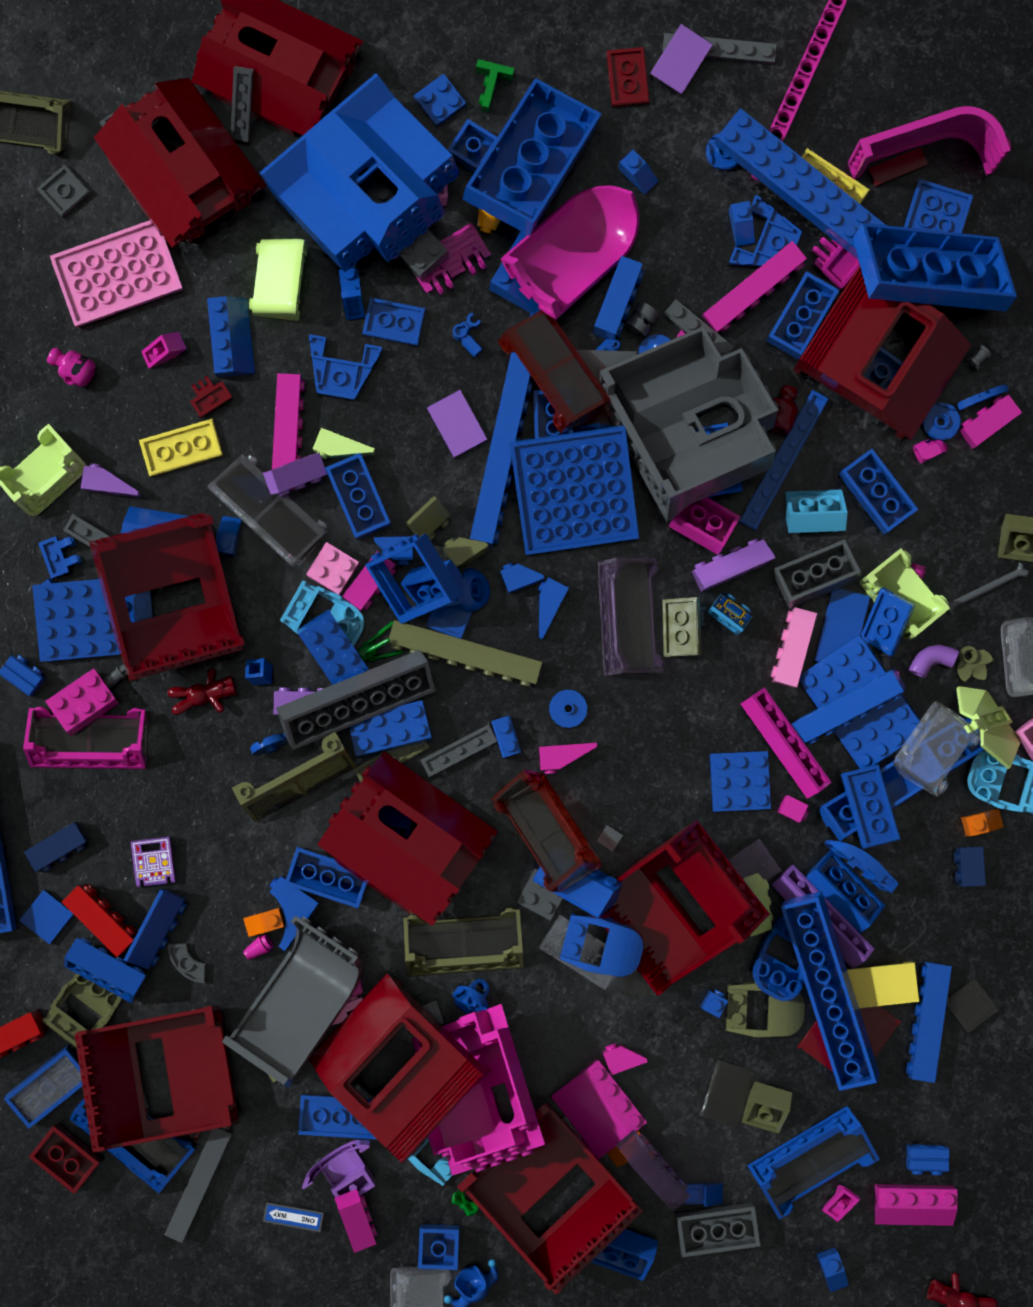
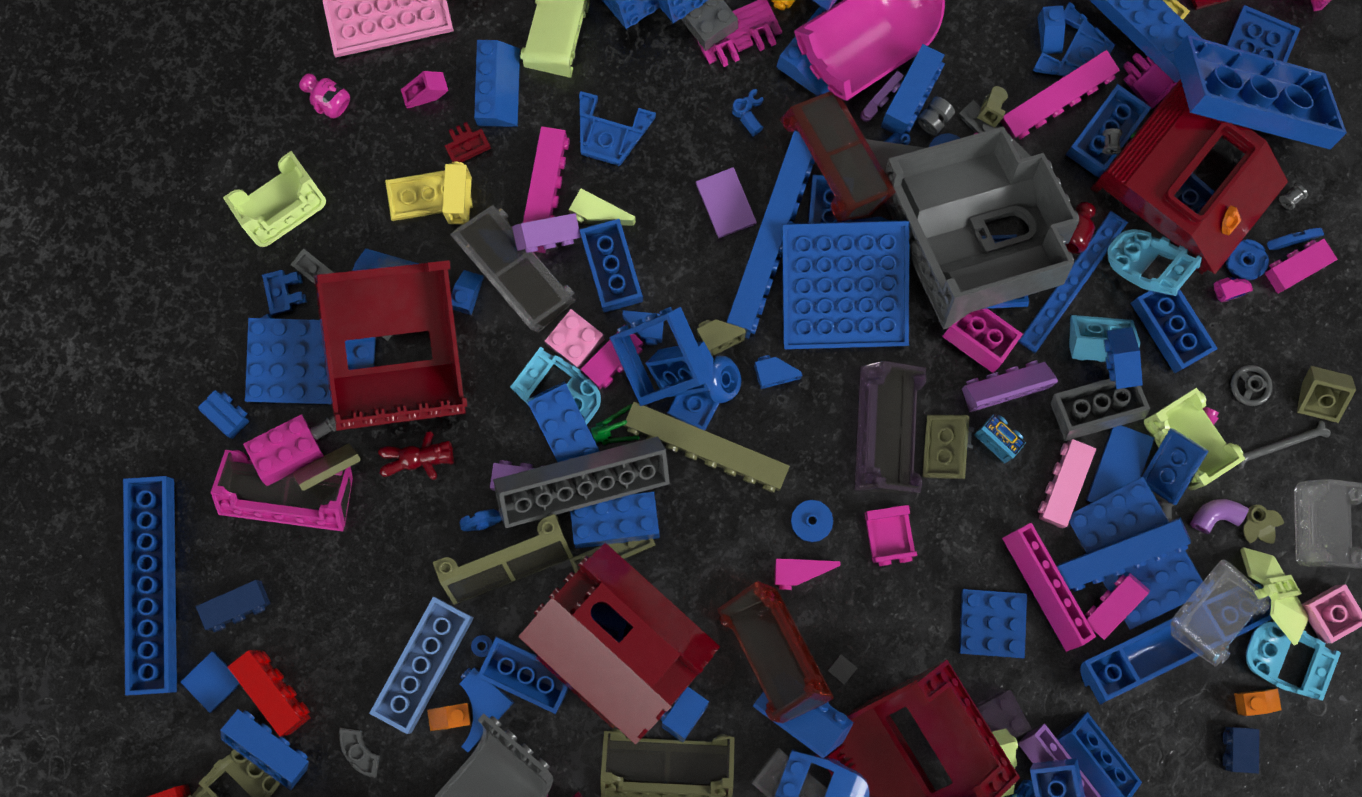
camera: 10 degrees right, 5 degrees down
medium lavender slope [81,463,141,498] -> none
blue slope [124,888,187,969] -> none
medium lavender container [131,836,176,887] -> none
dark pink cone [243,934,273,960] -> none
blue brick [245,658,273,685] -> none
blue bracket [339,267,365,320] -> none
blue tile [362,297,426,346] -> none
olive slope [406,496,451,541] -> none
dark grey plate [421,724,498,777] -> none
blue brick [491,715,521,758] -> none
dark grey plate [517,868,563,921] -> none
blue slope [538,577,569,640] -> none
dark pink brick [777,795,809,823] -> none
blue slope [824,840,899,893] -> none
blue tile [841,765,901,849] -> none
none -> tile [292,443,360,491]
none -> medium blue brick [369,597,474,734]
none -> light yellow window [443,162,472,225]
none -> blue plate [471,635,493,657]
none -> blue brick [661,687,709,743]
none -> medium lavender hinge [860,71,904,122]
none -> dark pink panel [864,505,917,566]
none -> olive leg [977,86,1008,128]
none -> dark pink brick [1085,573,1150,640]
none -> dark grey bush [1102,128,1122,154]
none -> blue brick [1103,327,1143,389]
none -> medium azure slope [1108,229,1202,296]
none -> orange tile [1222,205,1241,236]
none -> dark grey piece [1231,365,1273,406]

